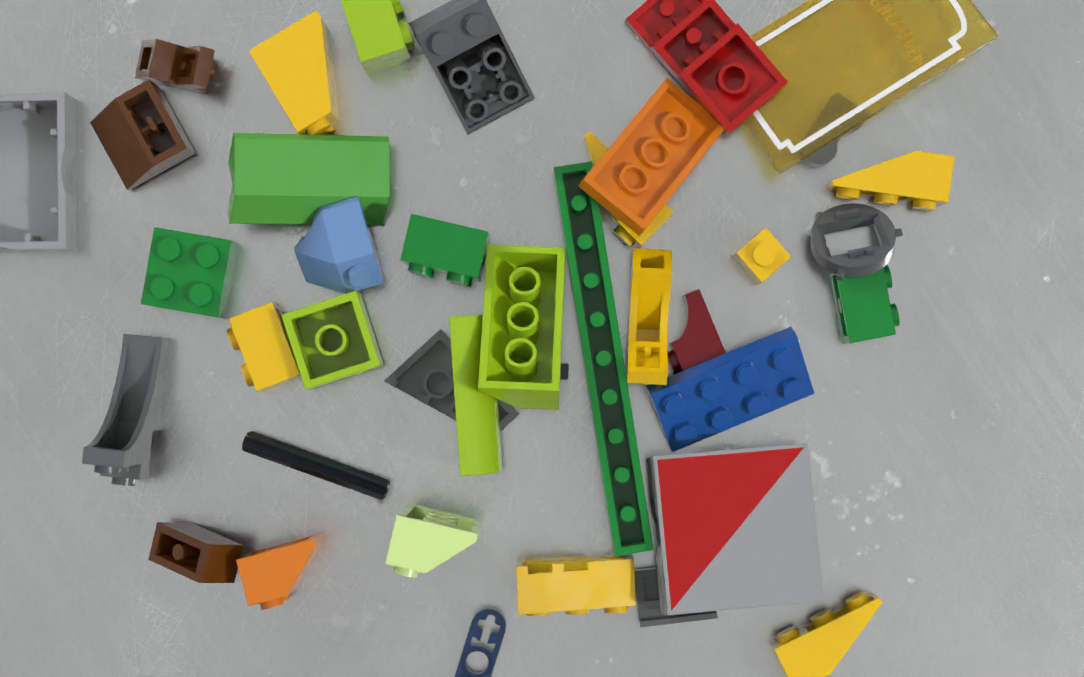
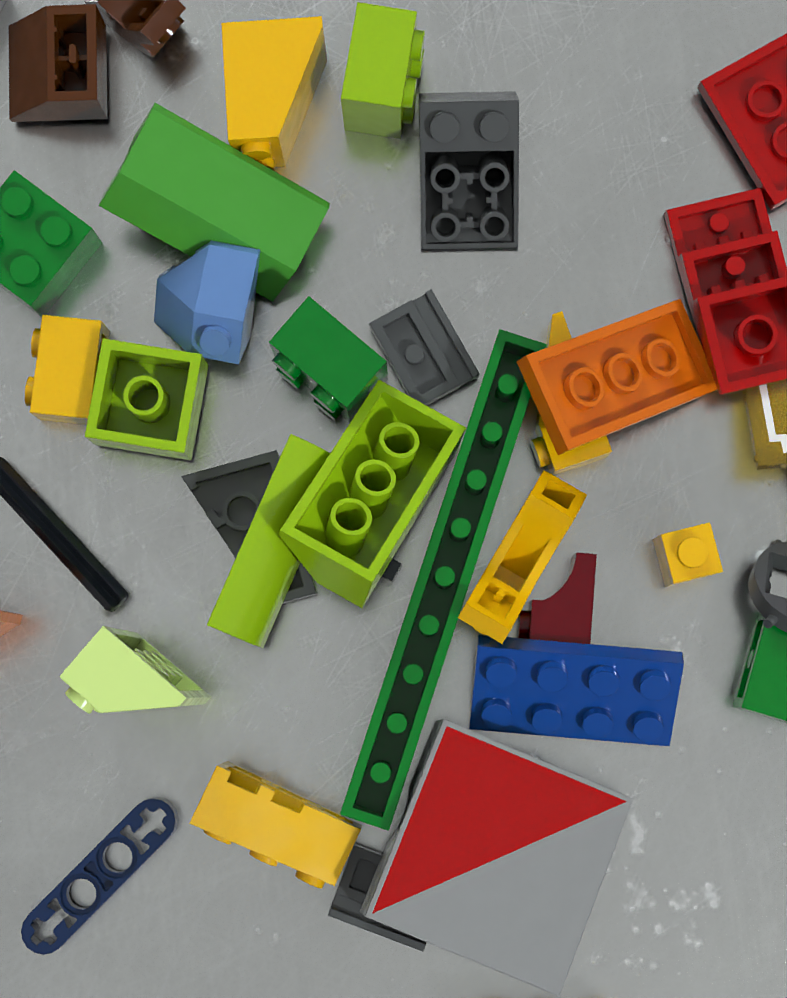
camera: 30 degrees right, 5 degrees down
none -> dark grey plate [369,289,480,406]

